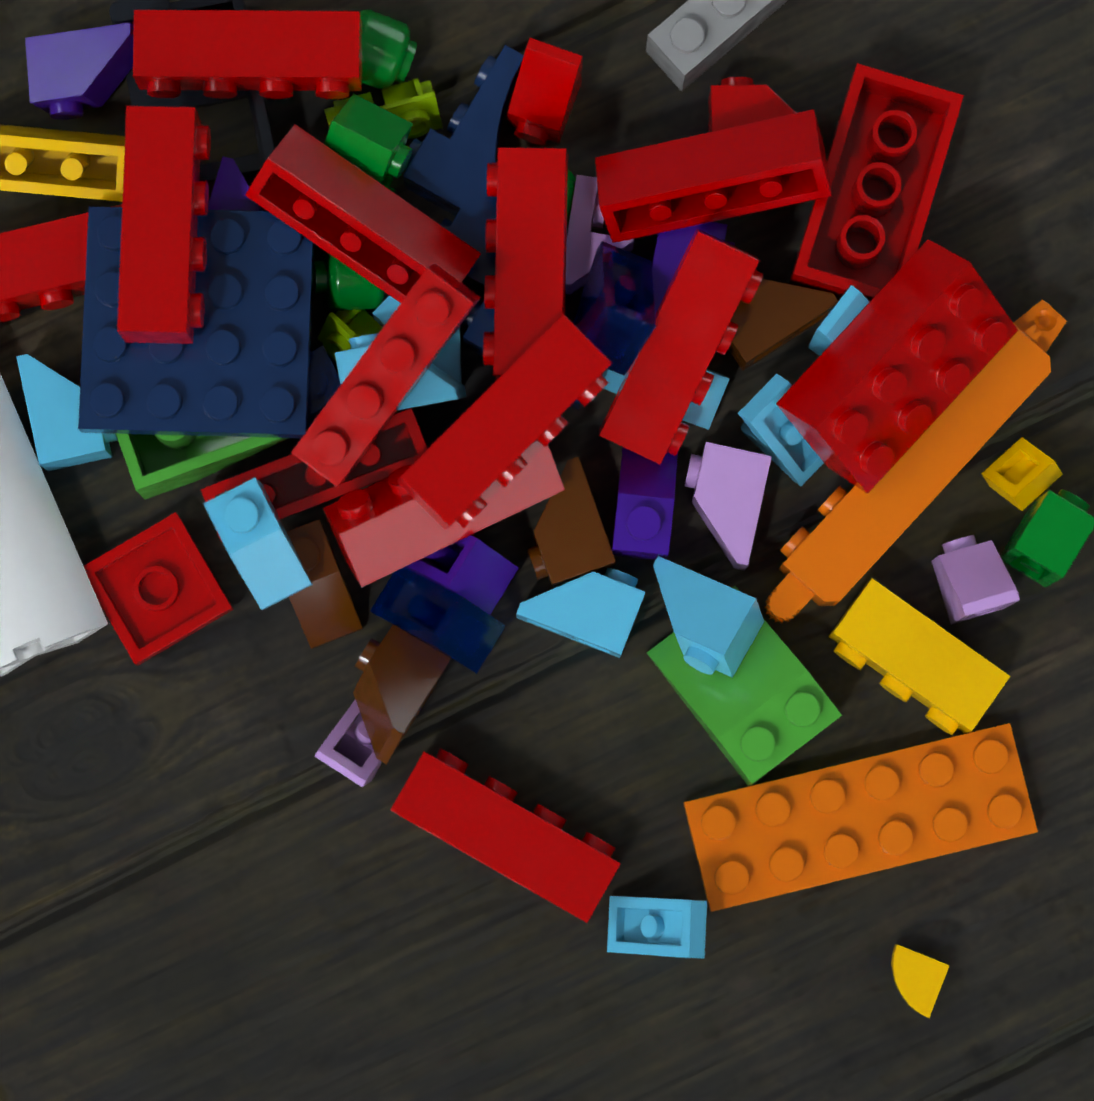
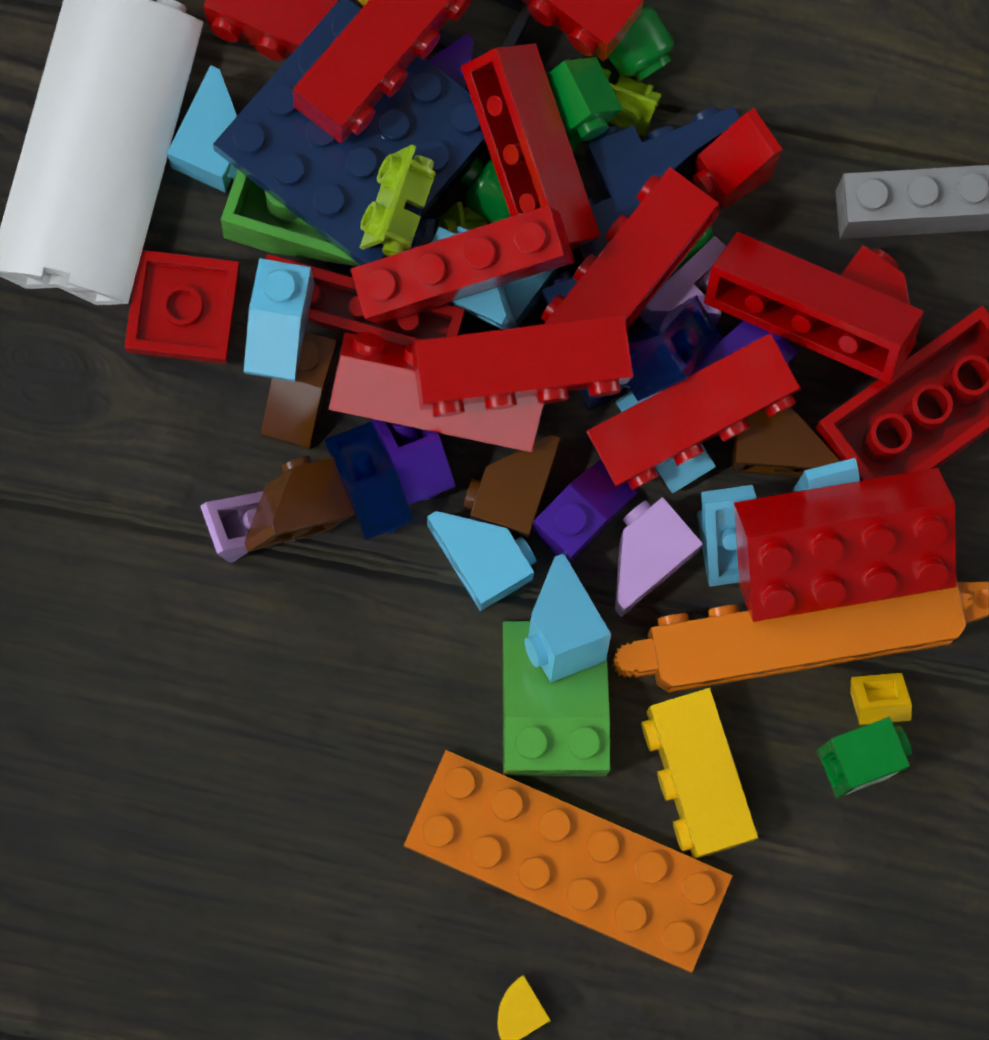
camera: 30 degrees right, 5 degrees down
red brick [390,748,621,923] -> none
medium azure slope [607,896,707,958] -> none
lavender slope [932,535,1020,624] -> none
none -> lime hinge [359,145,436,256]

